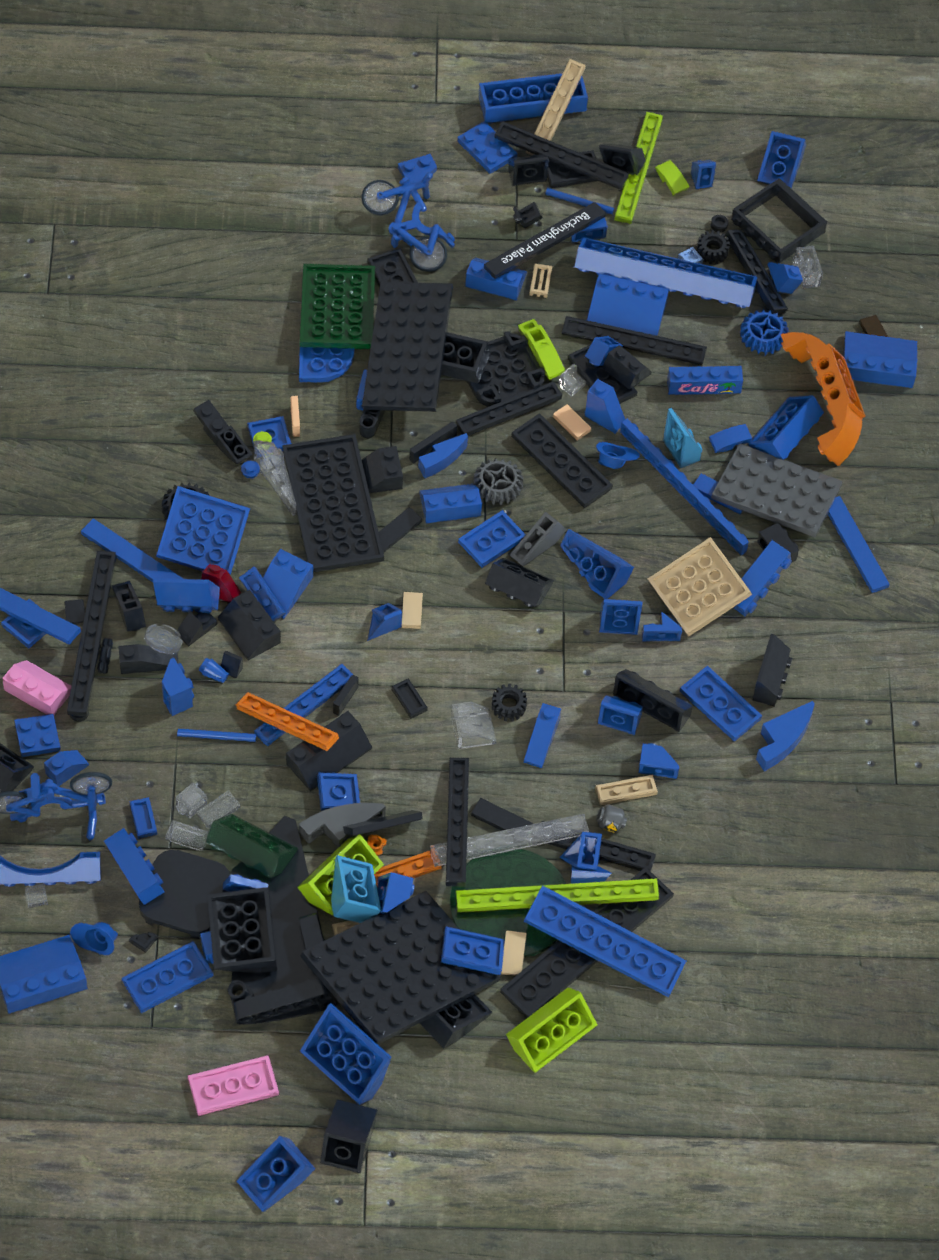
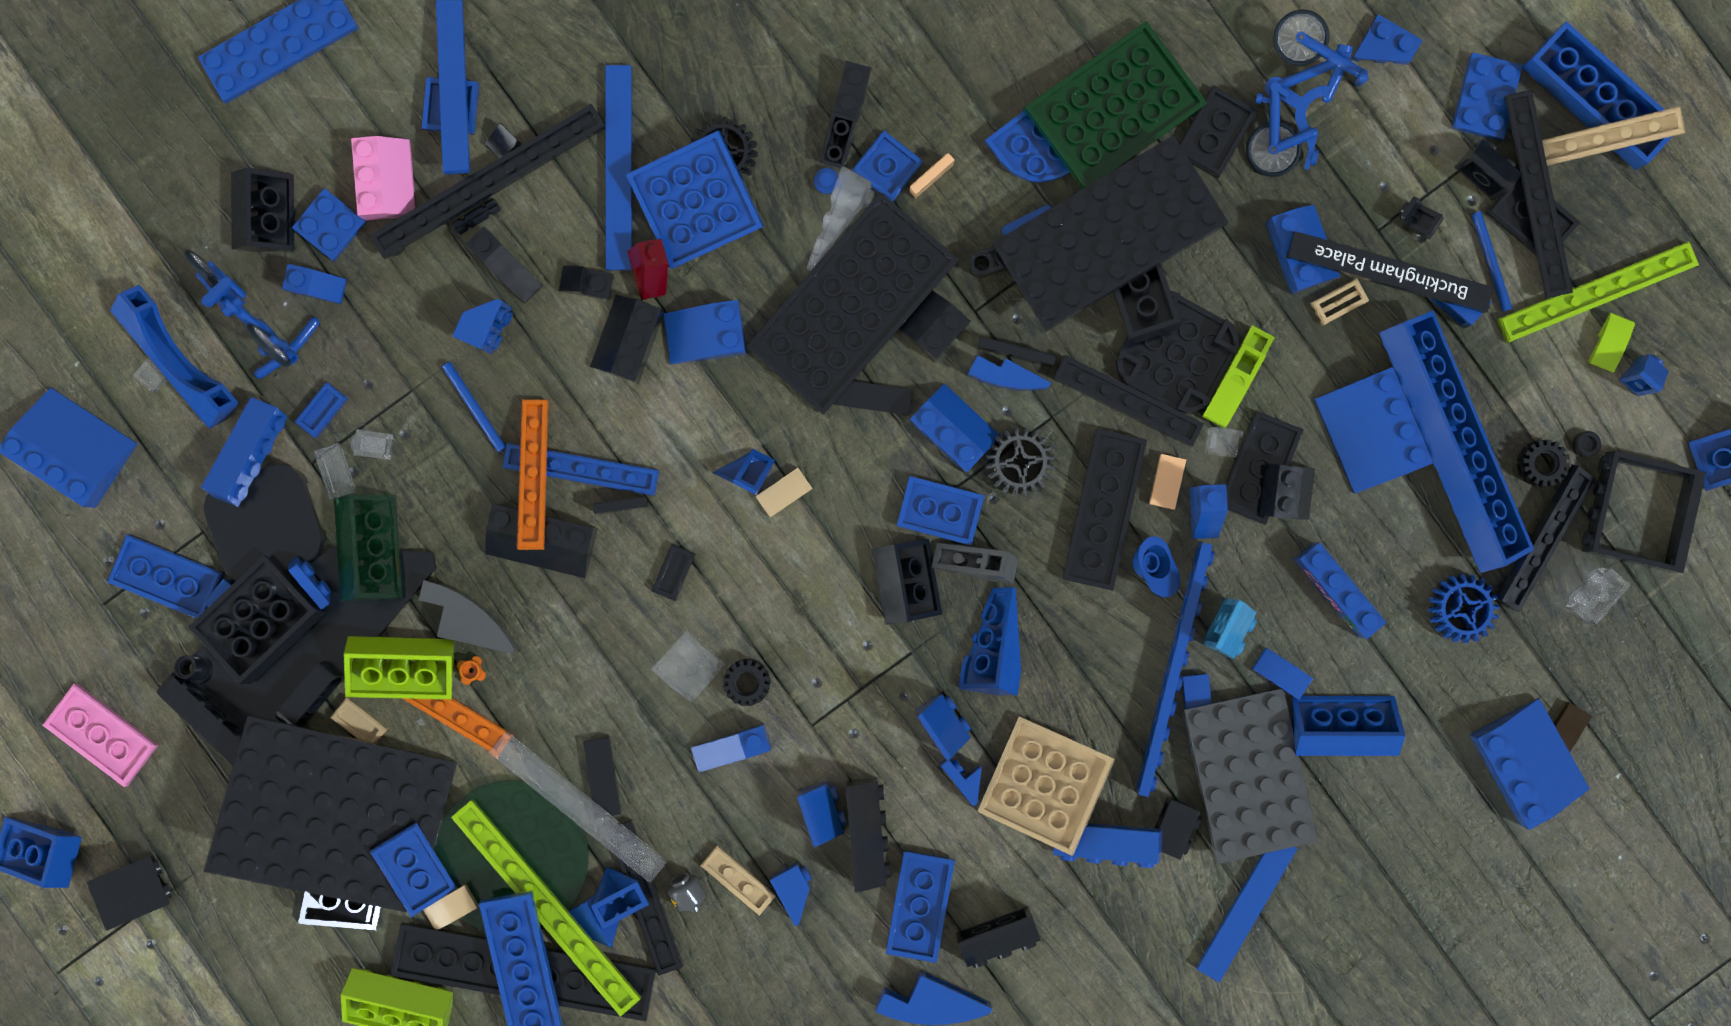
camera: 60 degrees right, 30 degrees up
blue piece [70,922,118,955] -> none
black slope [112,581,146,632] -> none
black tile [129,932,158,953] -> none
clear tile [144,624,183,654] -> none
blue slope [153,578,220,613] -> none
clear tile [197,790,241,829] -> none
blue cone [199,658,229,683] -> none
black slope [221,651,243,678] -> none
blue tile [239,567,286,622] -> none
lime plate [253,431,272,449] -> none
blue slope [300,1004,392,1105] -> none
blue tile [317,773,360,811] -> none
dark azure slope [331,855,381,923] -> none
black tile [343,810,423,836] -> none
blue slope [377,872,414,914] -> none
black tile [446,758,469,887] -> none
black tile [562,316,707,365] -> none
blue slope [585,336,623,367] -> none
black slope [599,144,646,175] -> none
light blue tile [678,247,703,264] -> none
blue slope [768,262,803,294] -> none
orange slope [781,332,866,466] -> none

